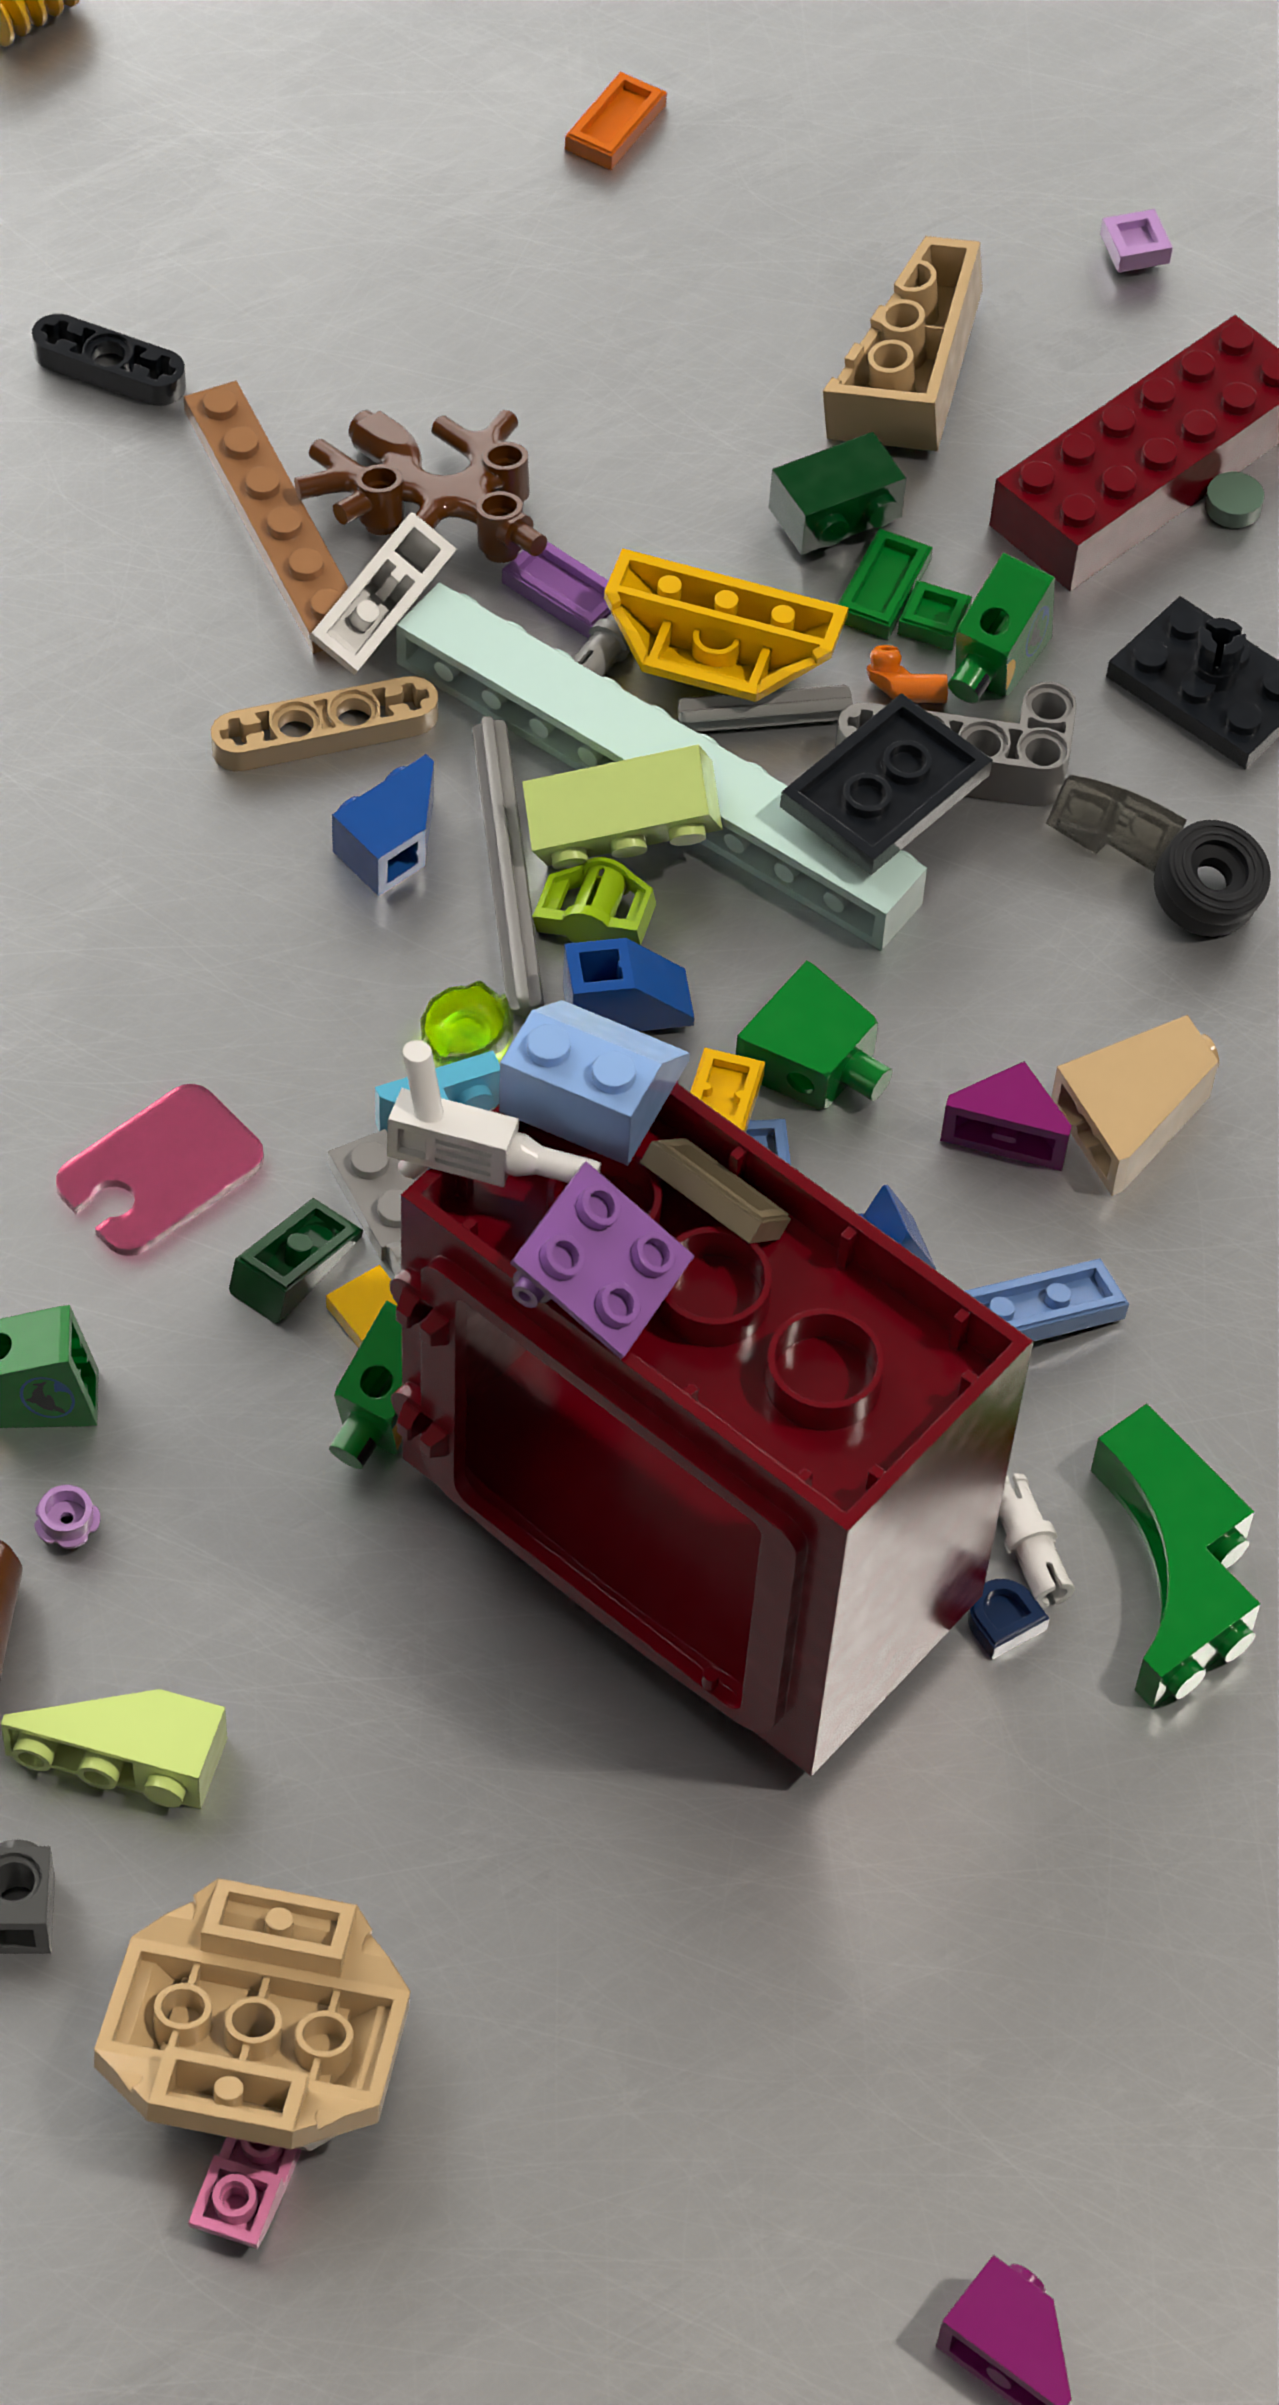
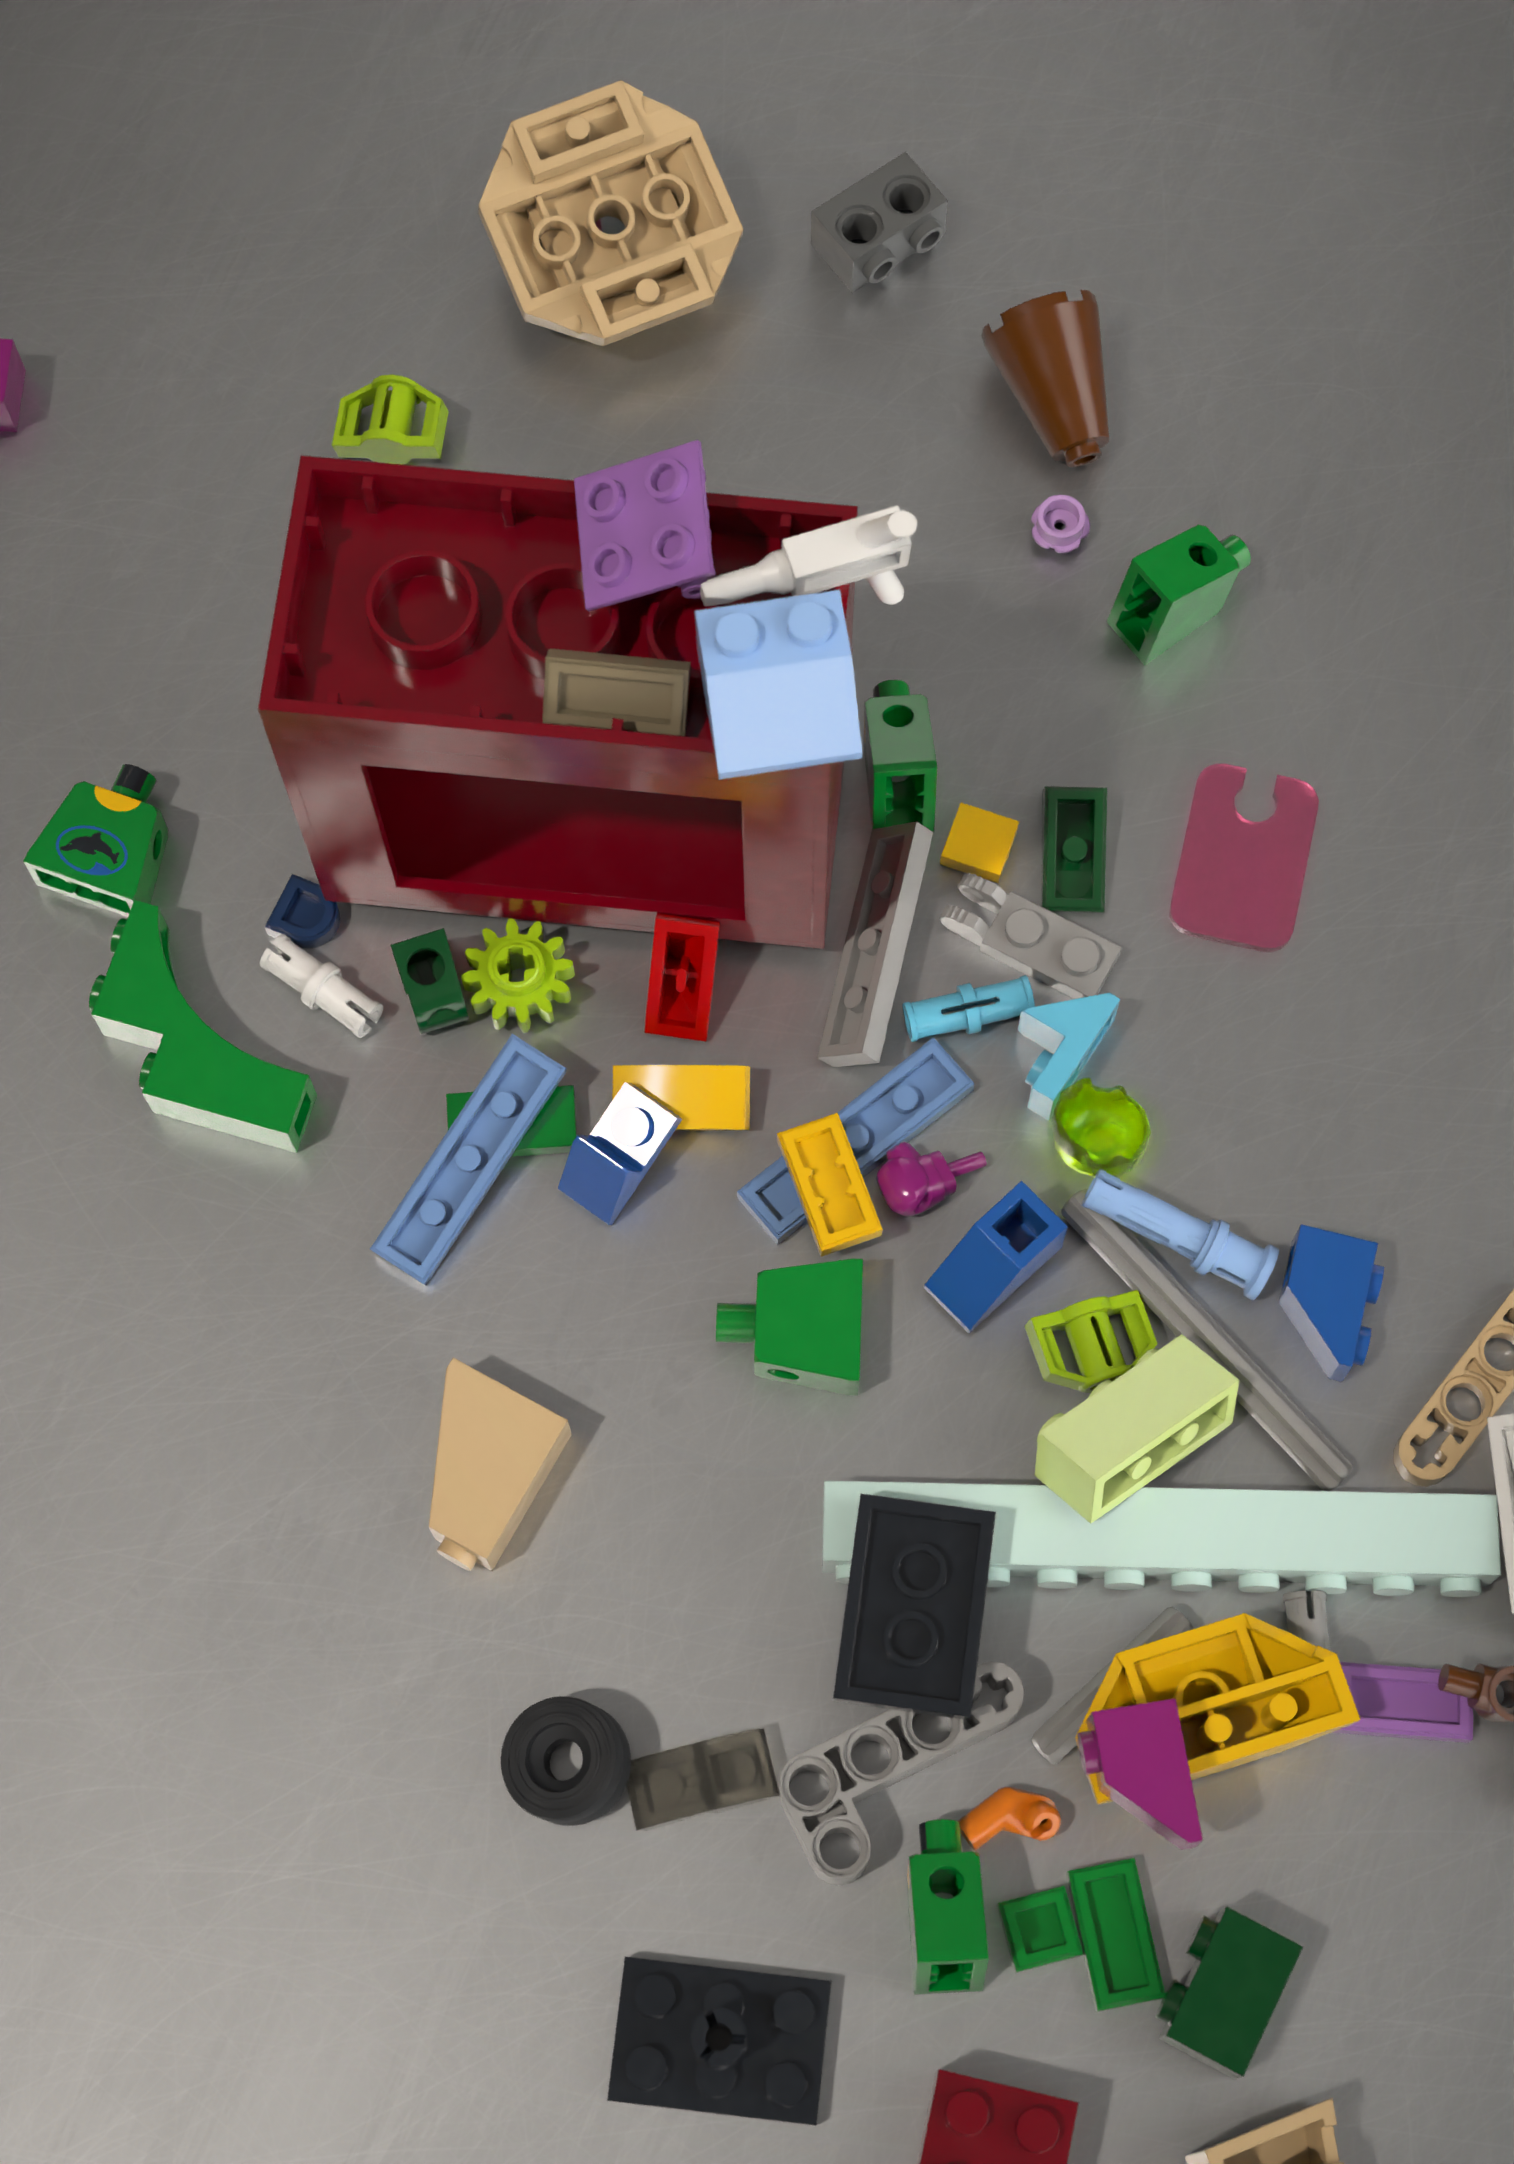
camera: 150 degrees right, 15 degrees up
yellowish green slope [1,1689,228,1809] -> none
magenta slope [940,1061,1072,1171] -> none
none -> green torso [23,764,169,917]
none -> lime piece [332,374,449,465]
none -> magenta slope [1078,1698,1203,1850]
none -> light blue pin [1081,1168,1279,1300]

